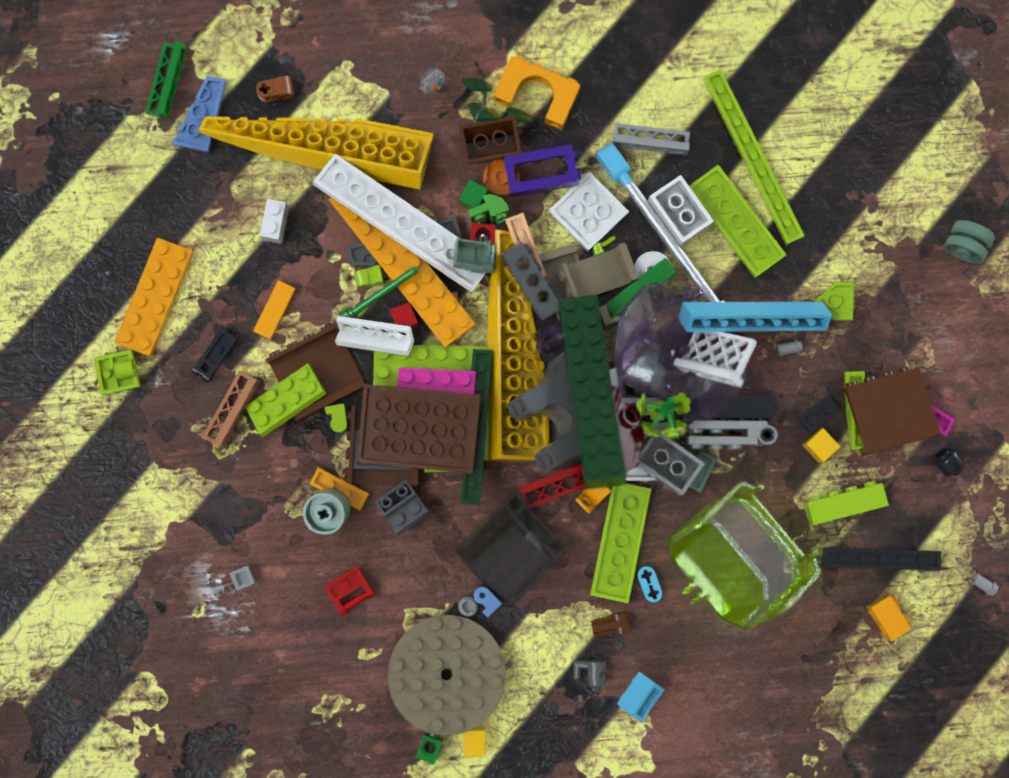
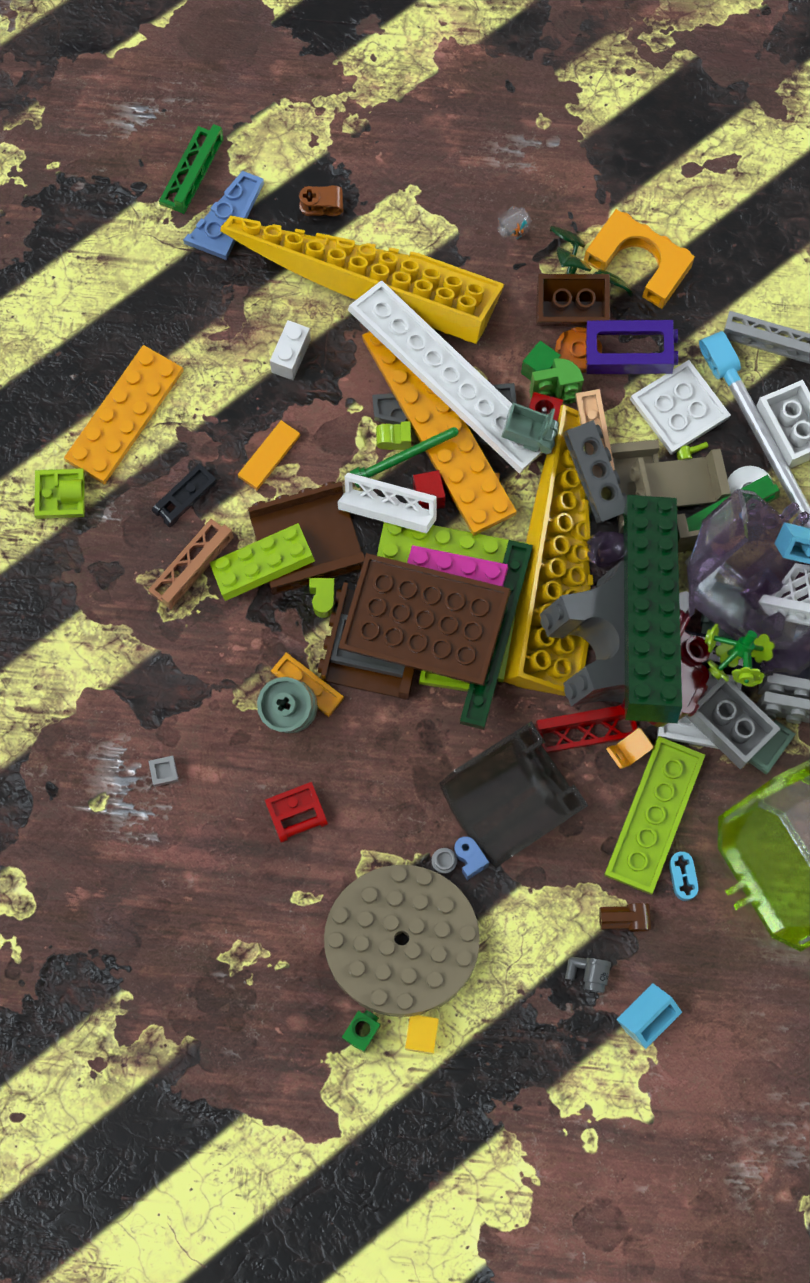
camera: 10 degrees right, 10 degrees down
dark grey brick [375,480,430,536] -> none

